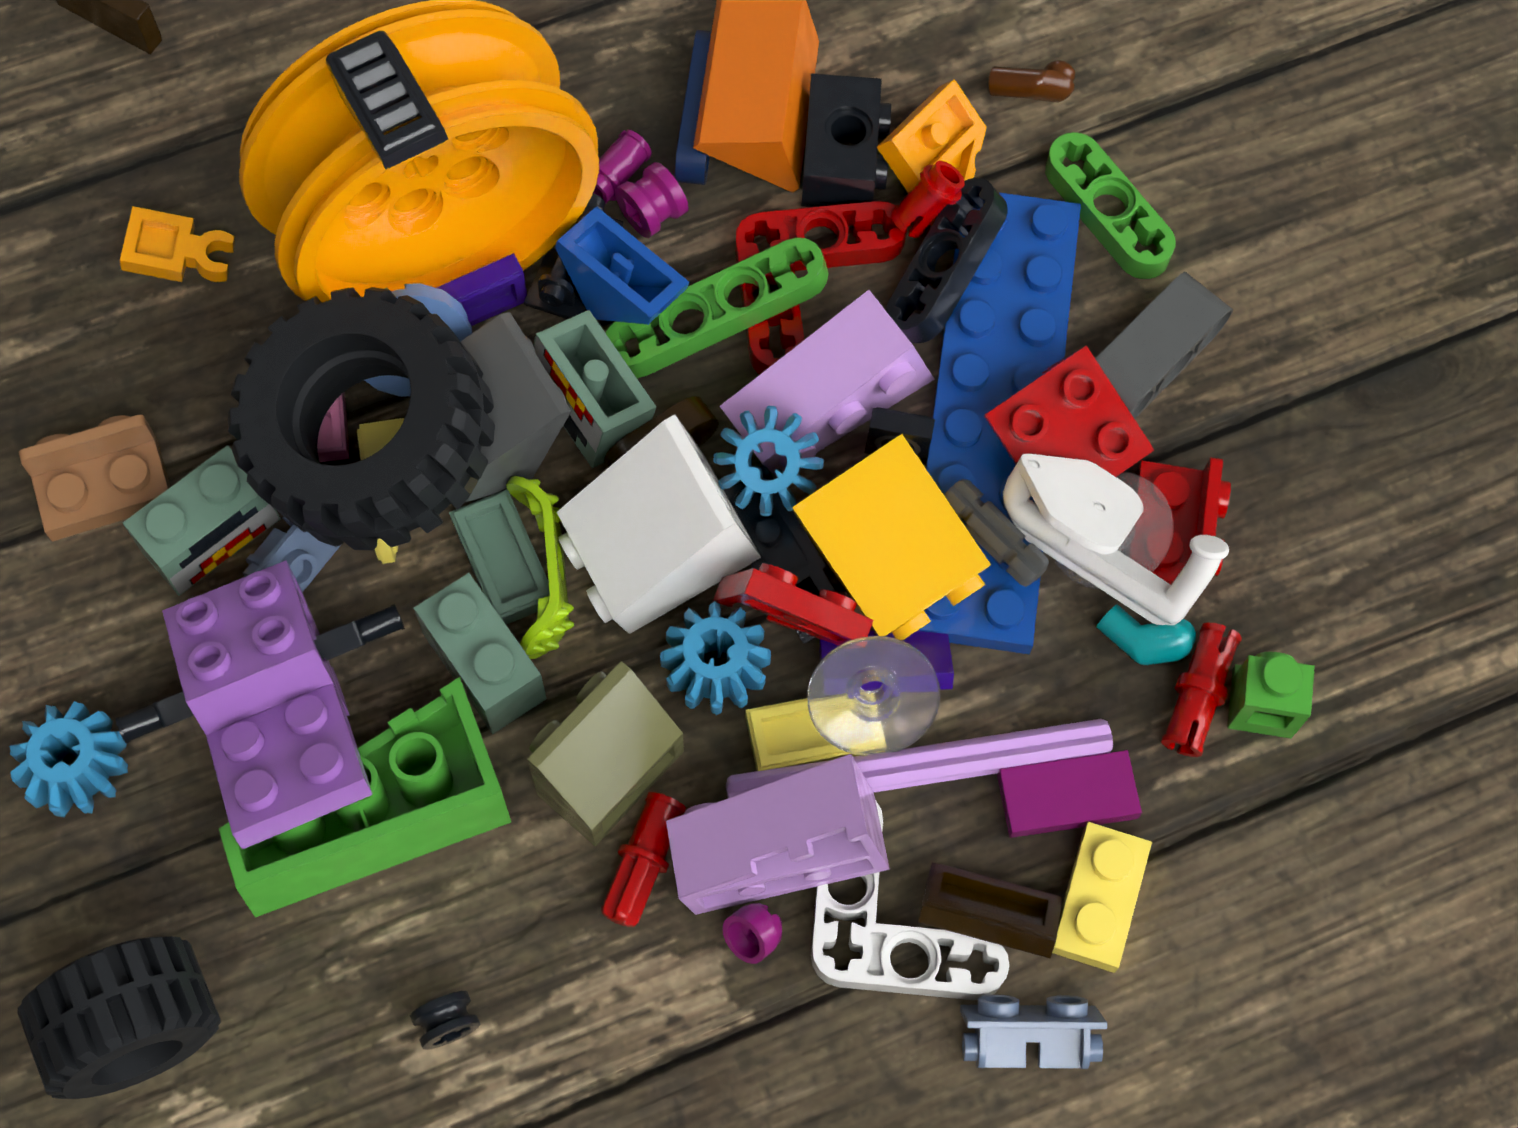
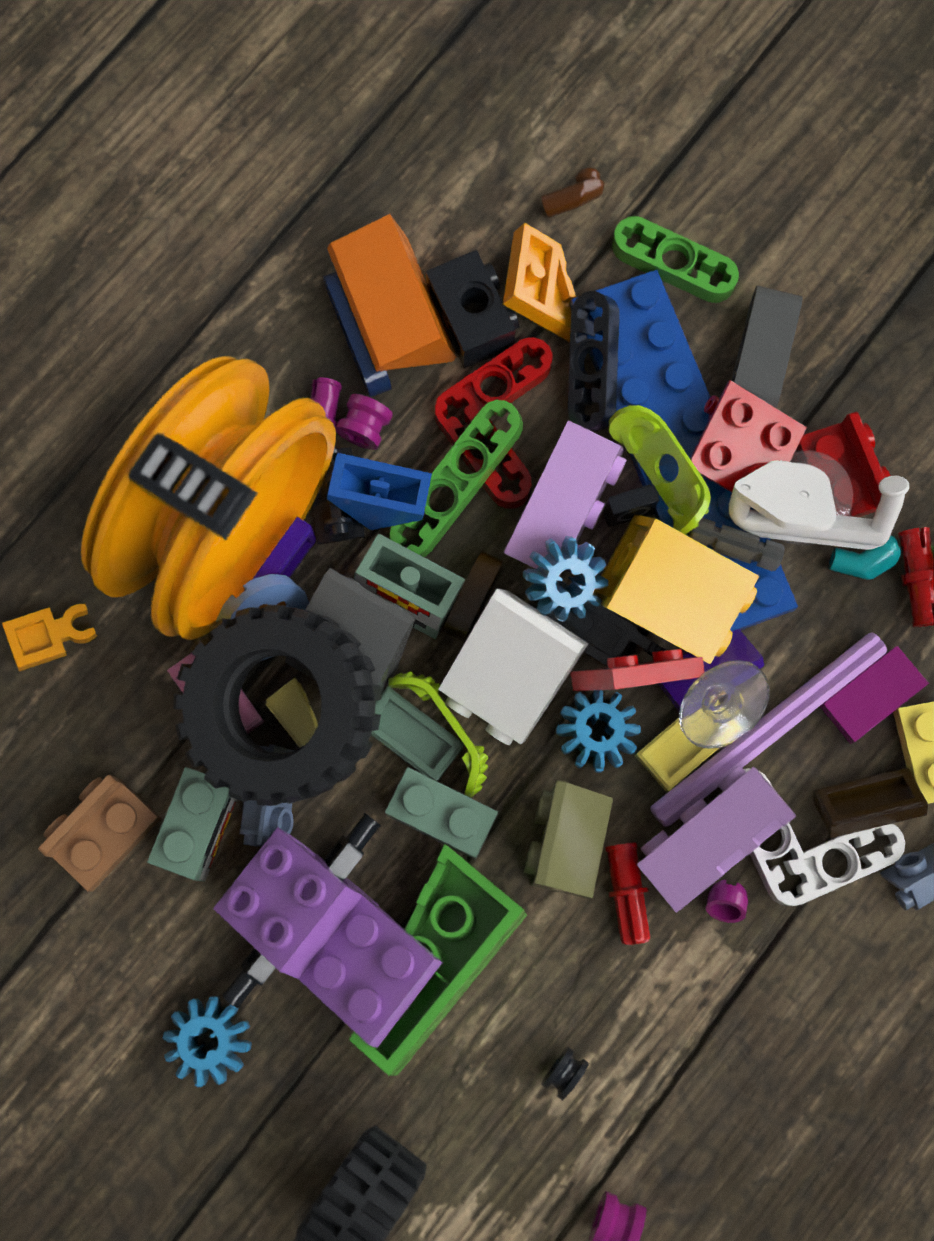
camera: 25 degrees left, 10 degrees up
red pin [891,161,965,238] -> none
none -> lime piece [609,405,711,535]

